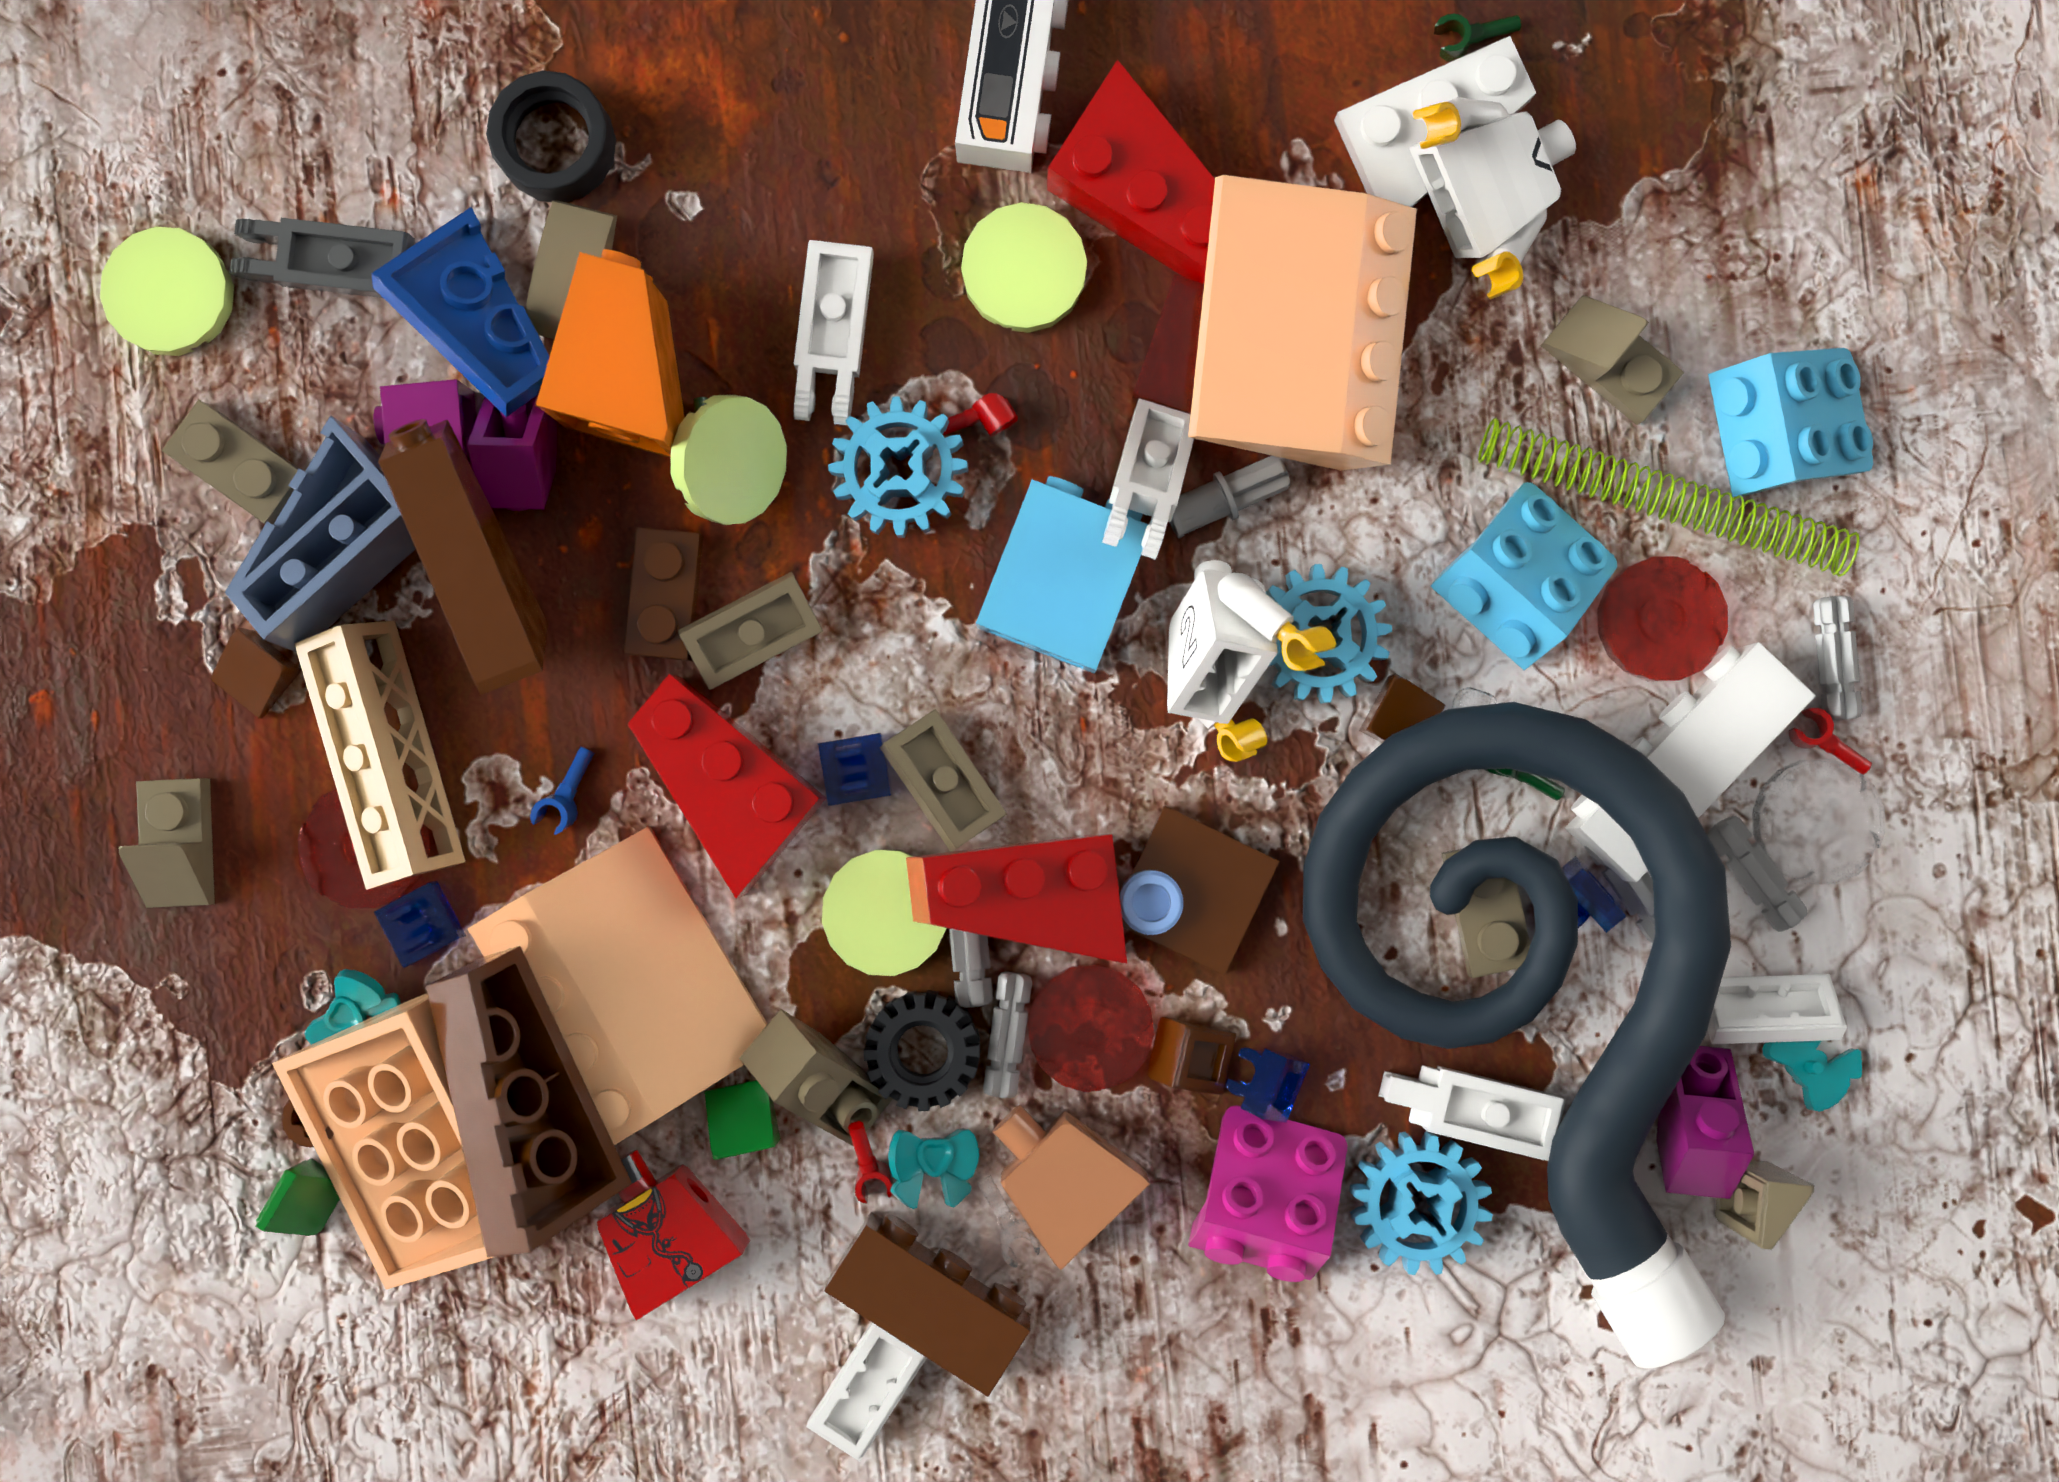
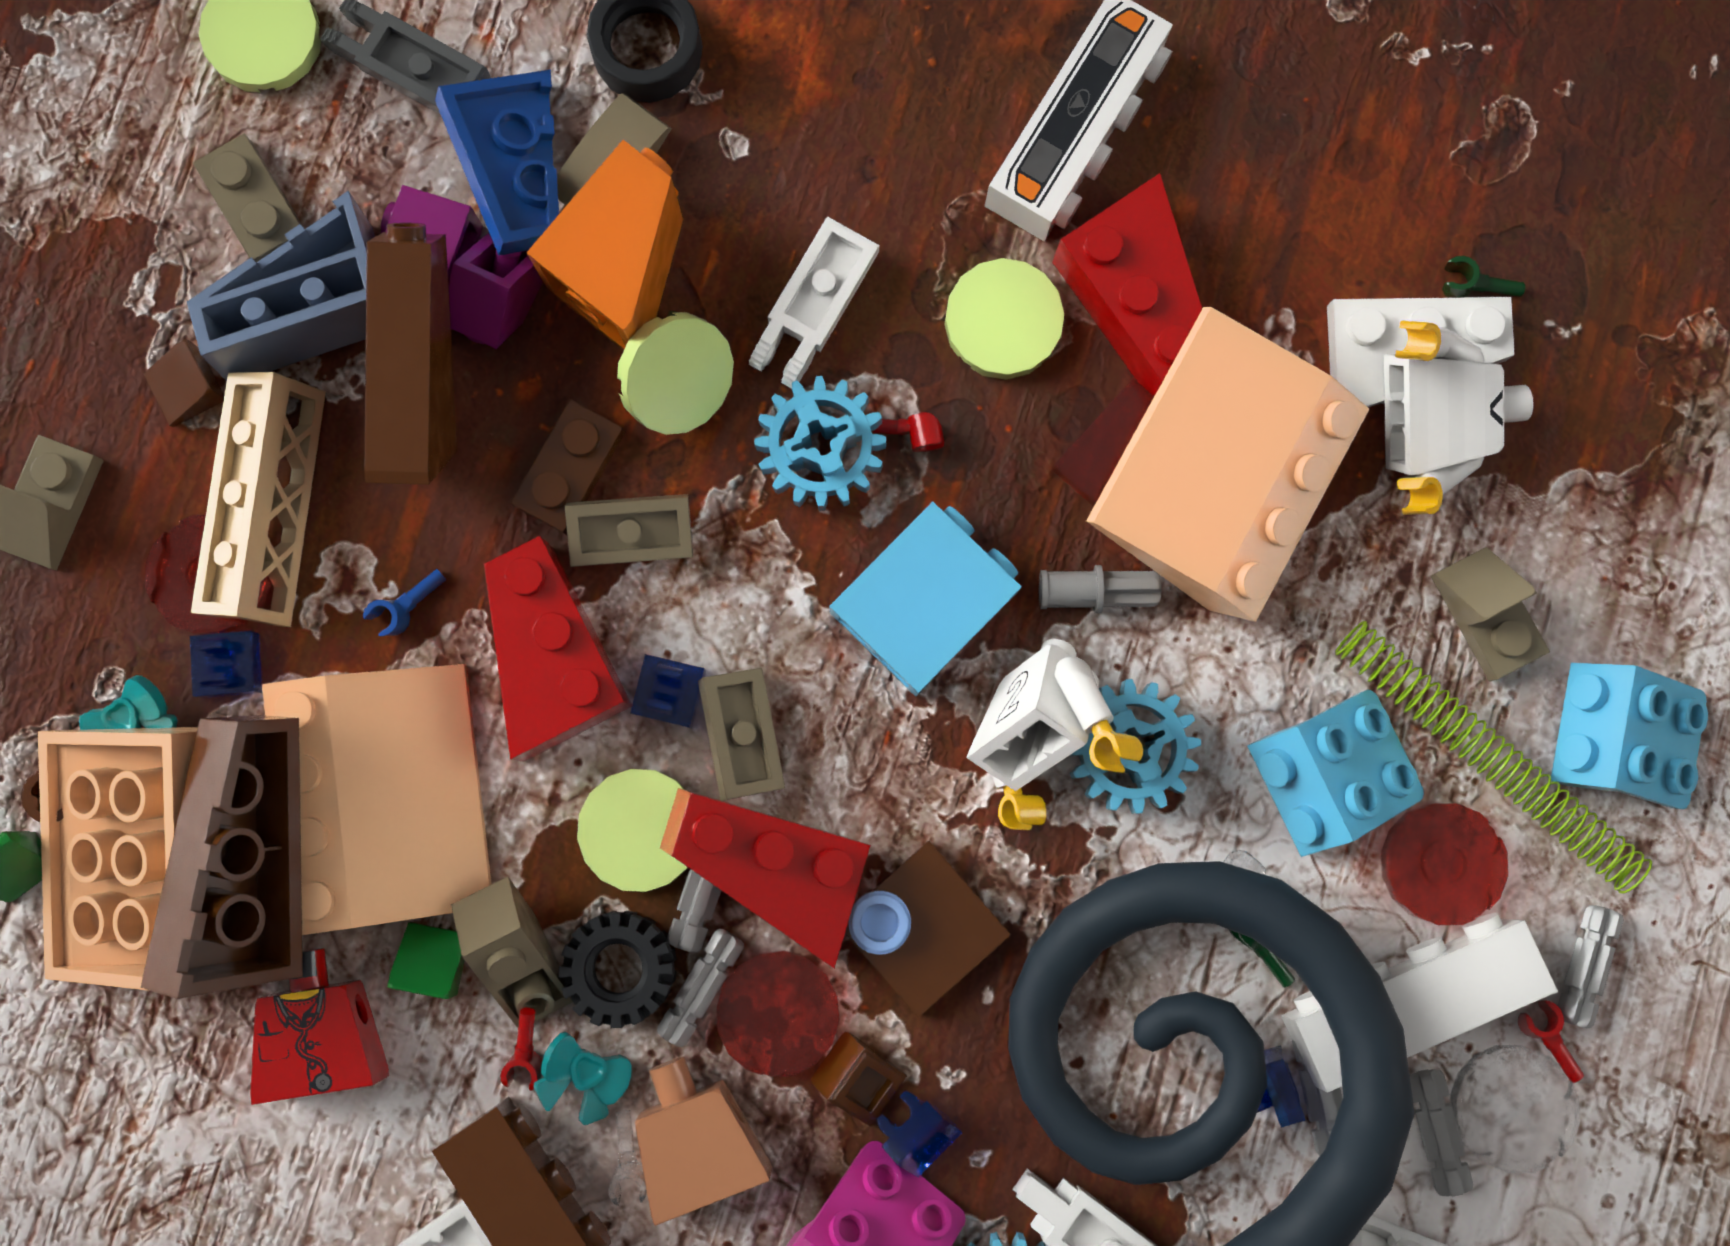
camera: 20 degrees right, 5 degrees down
white hinge [1102,398,1194,559] -> none
reddish brown slope [1359,673,1446,743] -> none
dark tan plate [1441,848,1530,978] -> none

